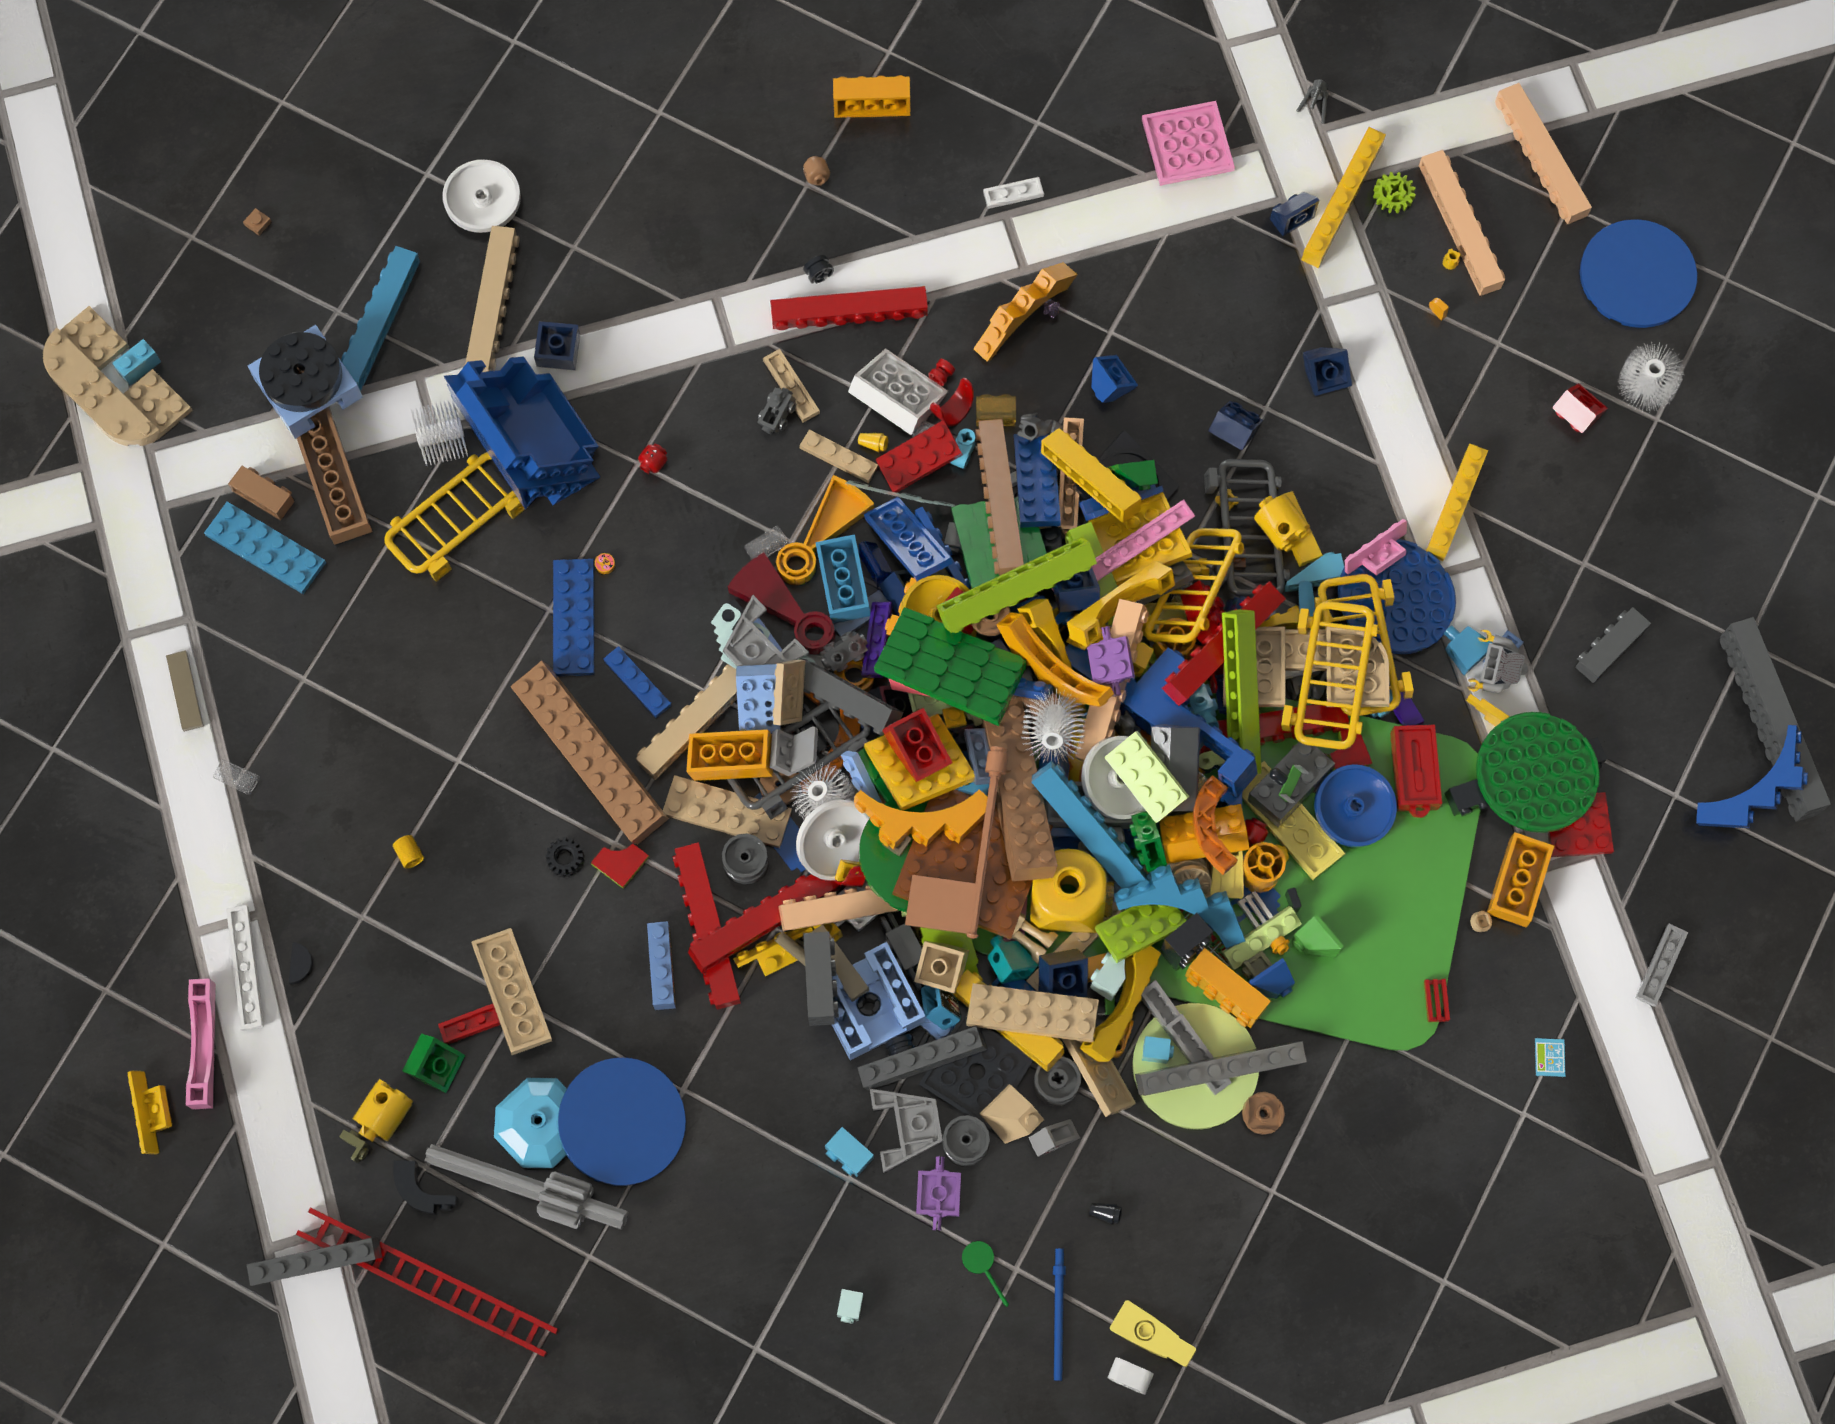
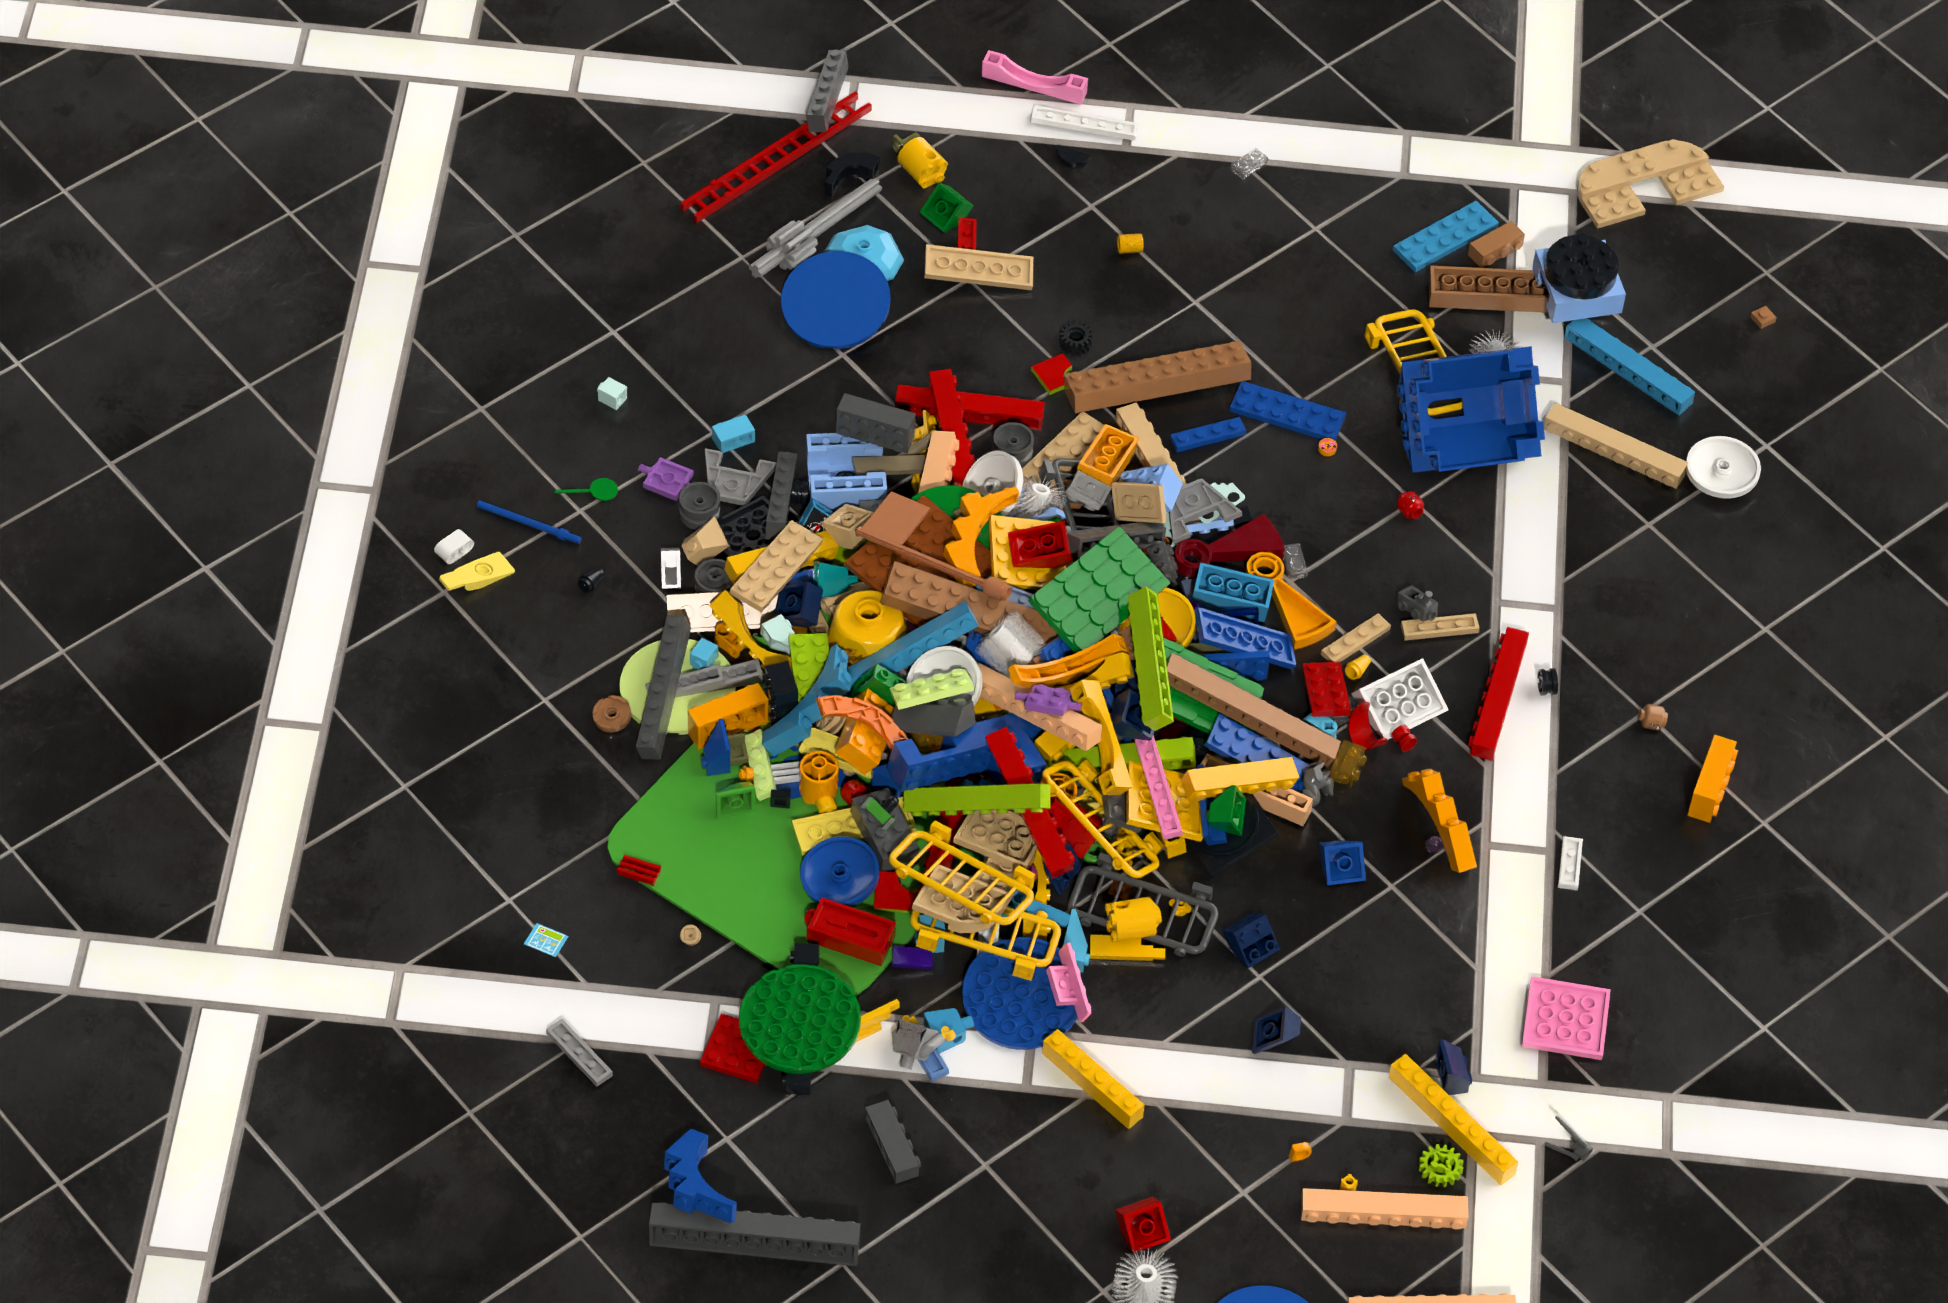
camera: 110 degrees right, 20 degrees down
medium azure brick [112,339,161,386] -> none
yellow bracket [128,1071,172,1154] -> none
dark tan tile [166,650,204,732] -> none
dark blue brick [534,321,580,370] -> none
medium blue brick [647,921,676,1010] -> none
light aqua piece [846,480,955,507] -> none
light orange brick [1487,832,1554,927] -> none

